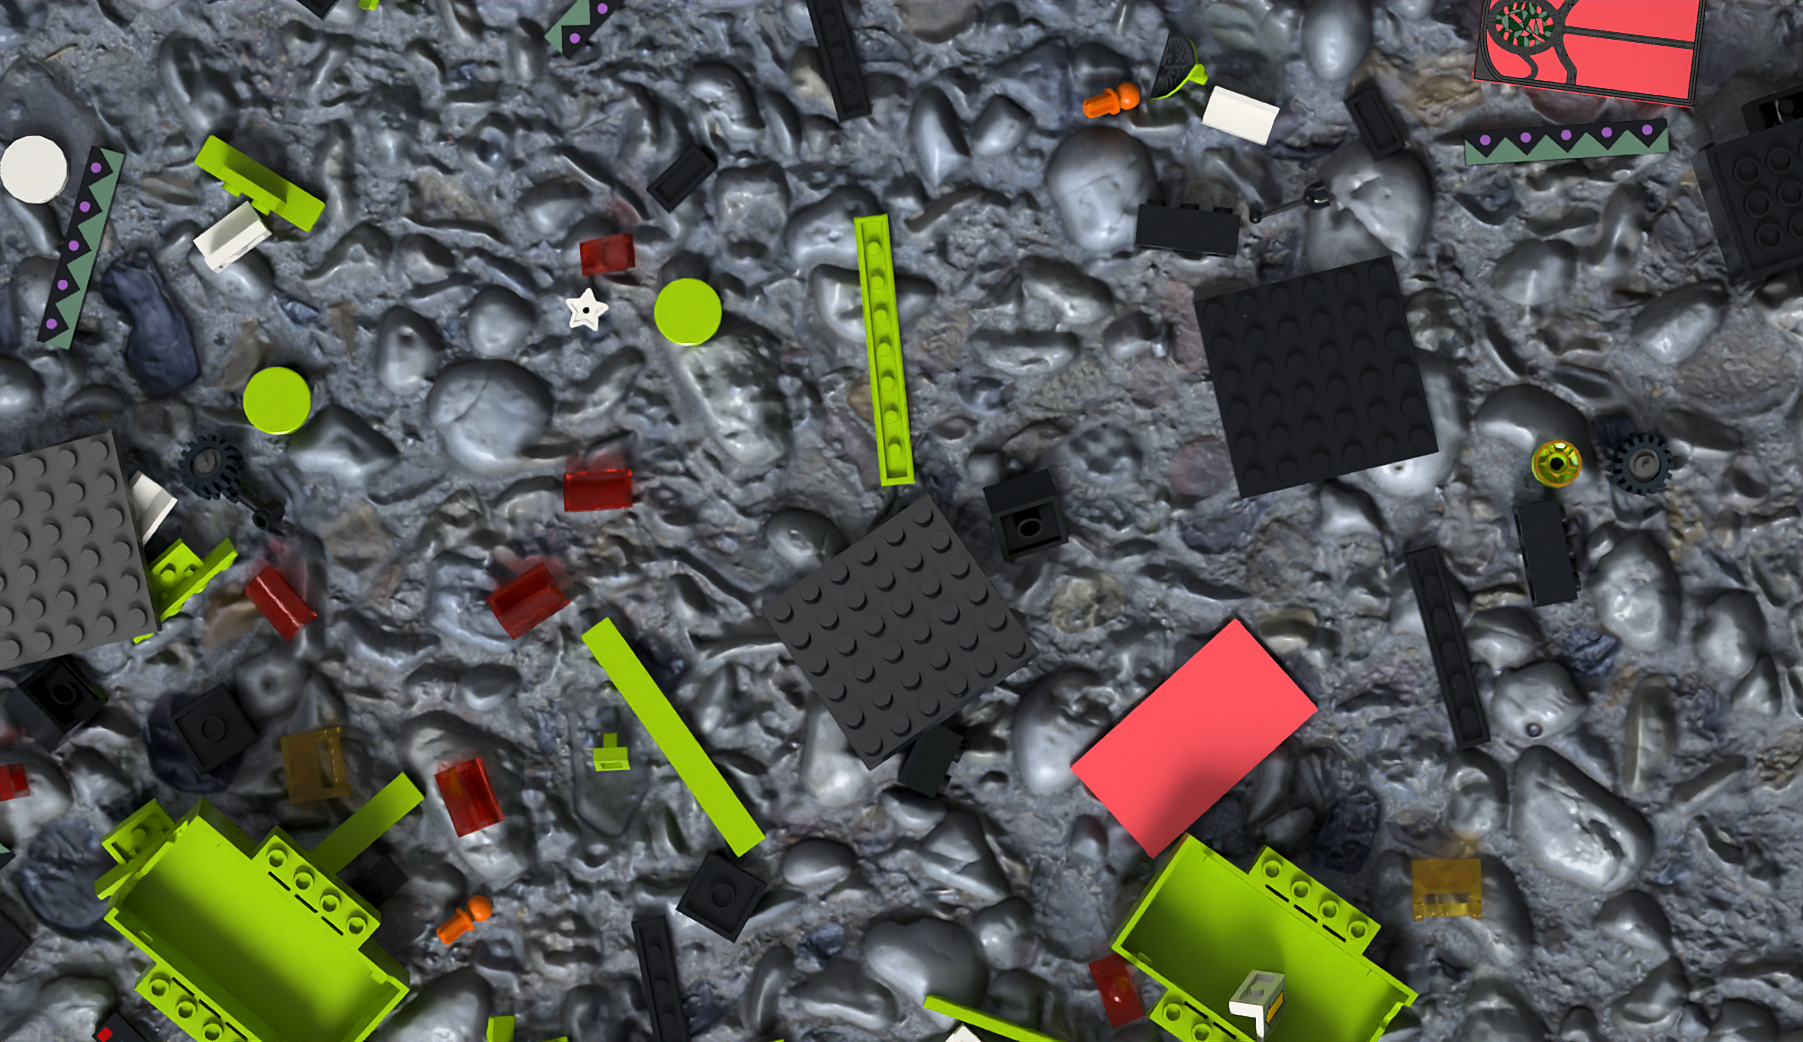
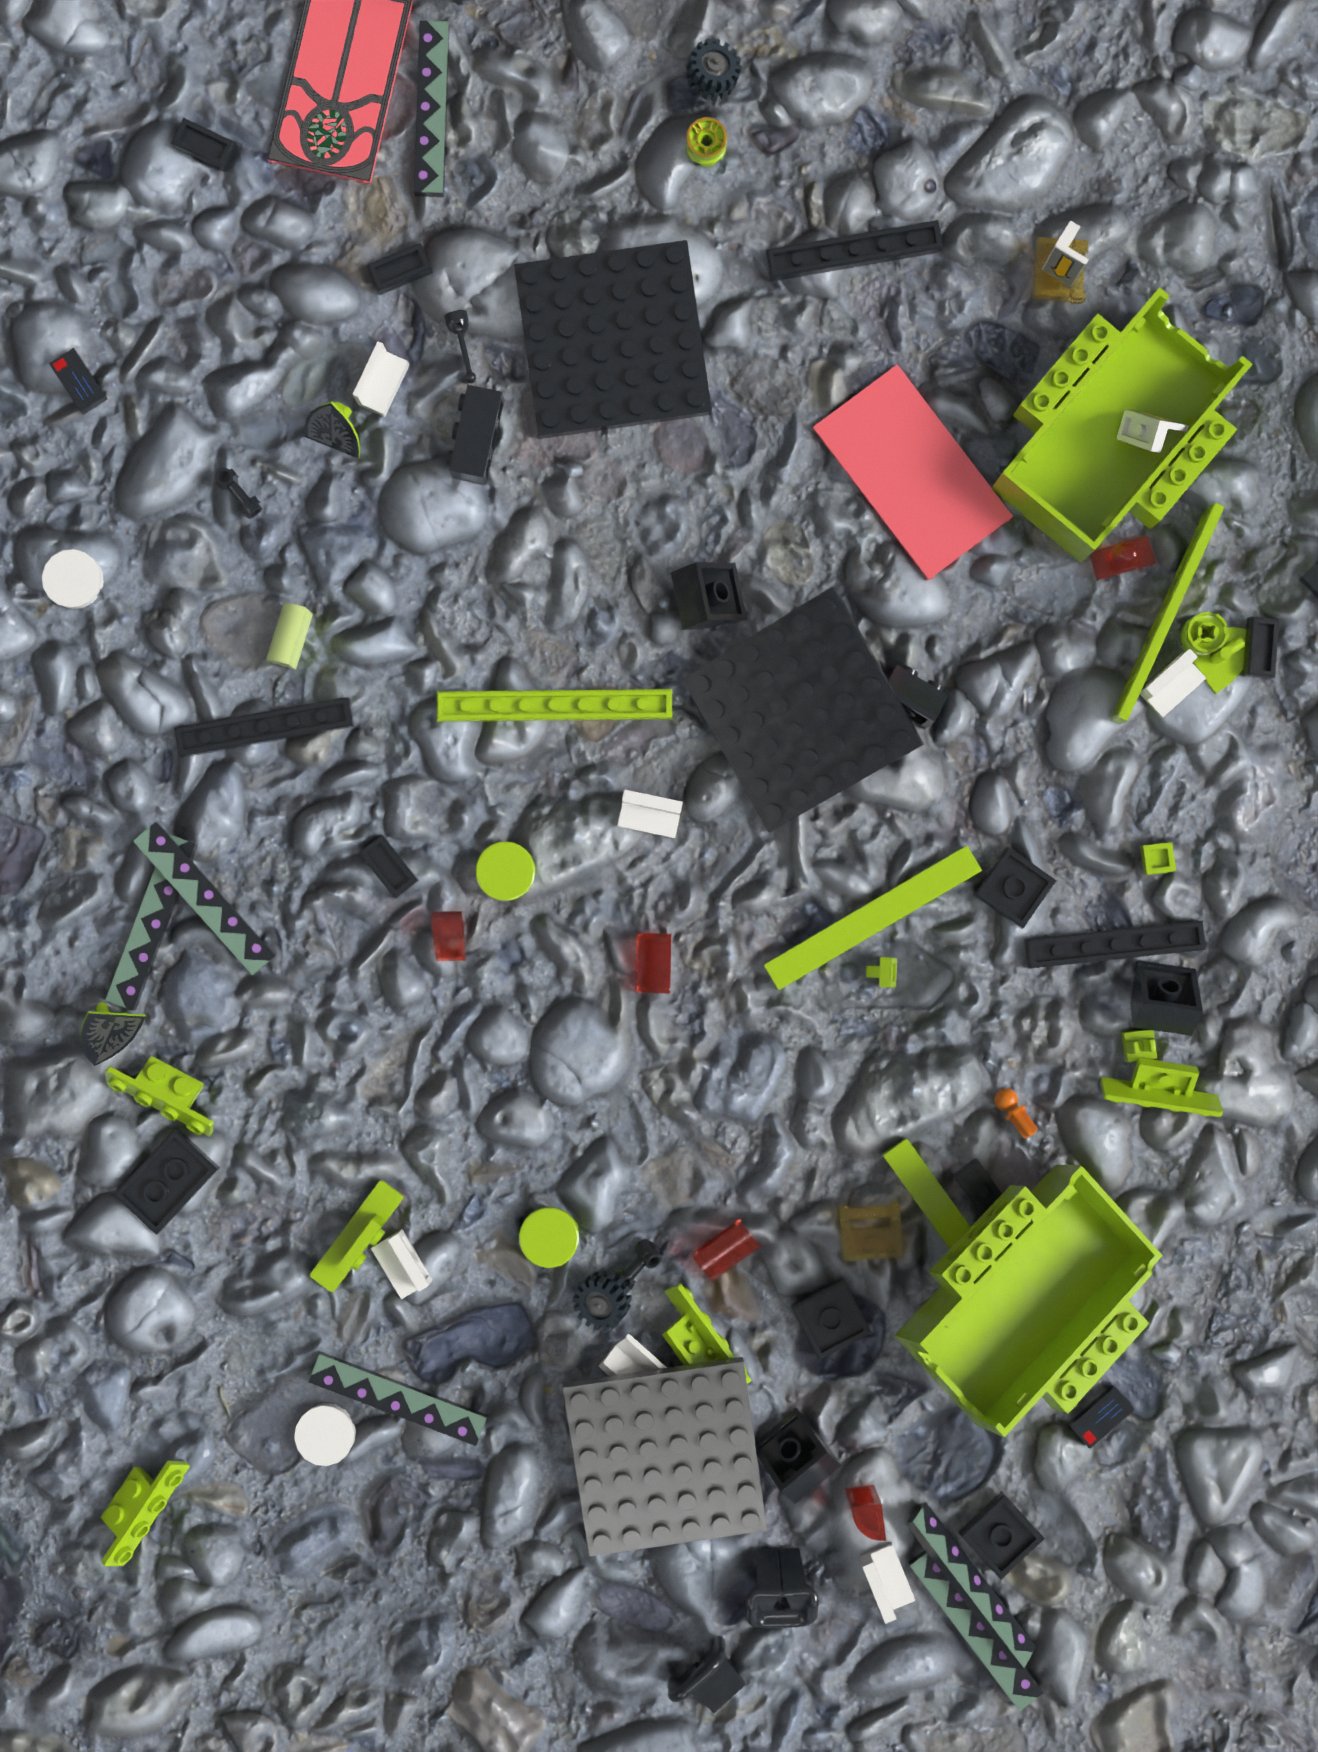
camera: 85 degrees left, 0 degrees up
lime bracket [94,798,184,900] -> none
clear red brick [434,756,505,838] -> none
clear red brick [485,562,571,640] -> none
white plate [565,288,609,331] -> none
orange axle [1082,82,1141,119] -> none
black brick [1512,499,1581,608] -> none
none -> yellowish green brick [266,603,313,670]
none -> white panel [618,790,683,838]
none -> panel [1042,221,1089,287]

